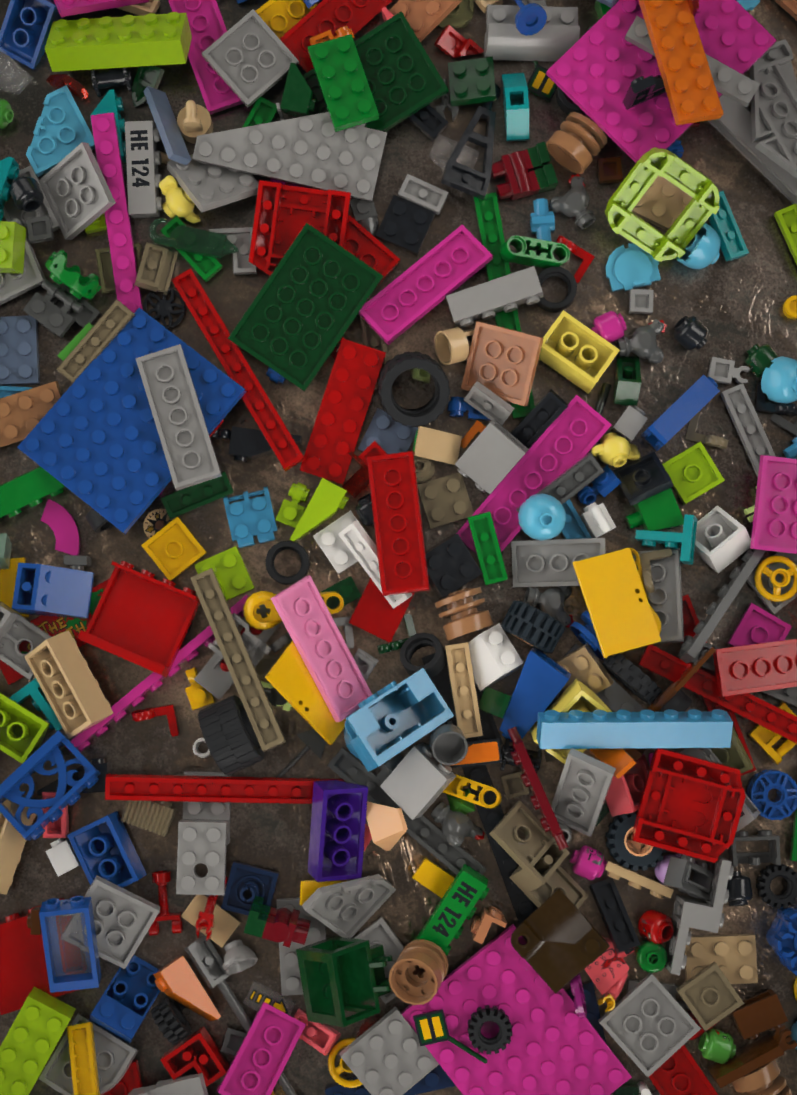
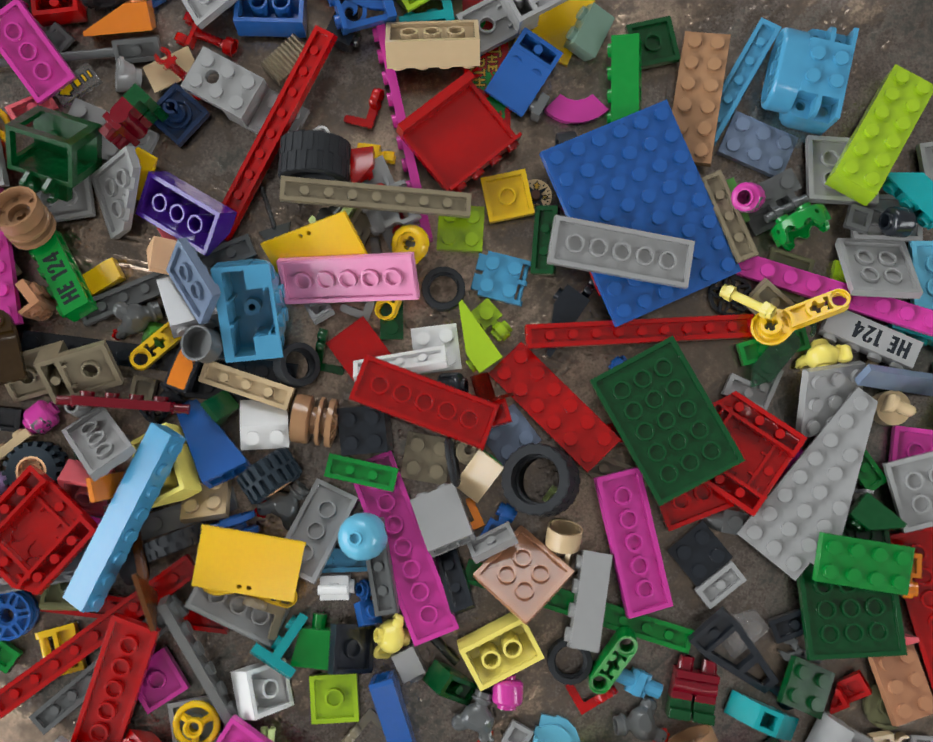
camera: 115 degrees right, 0 degrees up
none -> sand blue plate [166,237,221,325]
none -> red slope [350,146,375,183]
none -> black tyre [444,437,461,487]
none -> light yellow bar [719,283,777,320]
none -> dark pink head [731,182,766,213]
none -> yellow beam [750,289,851,346]

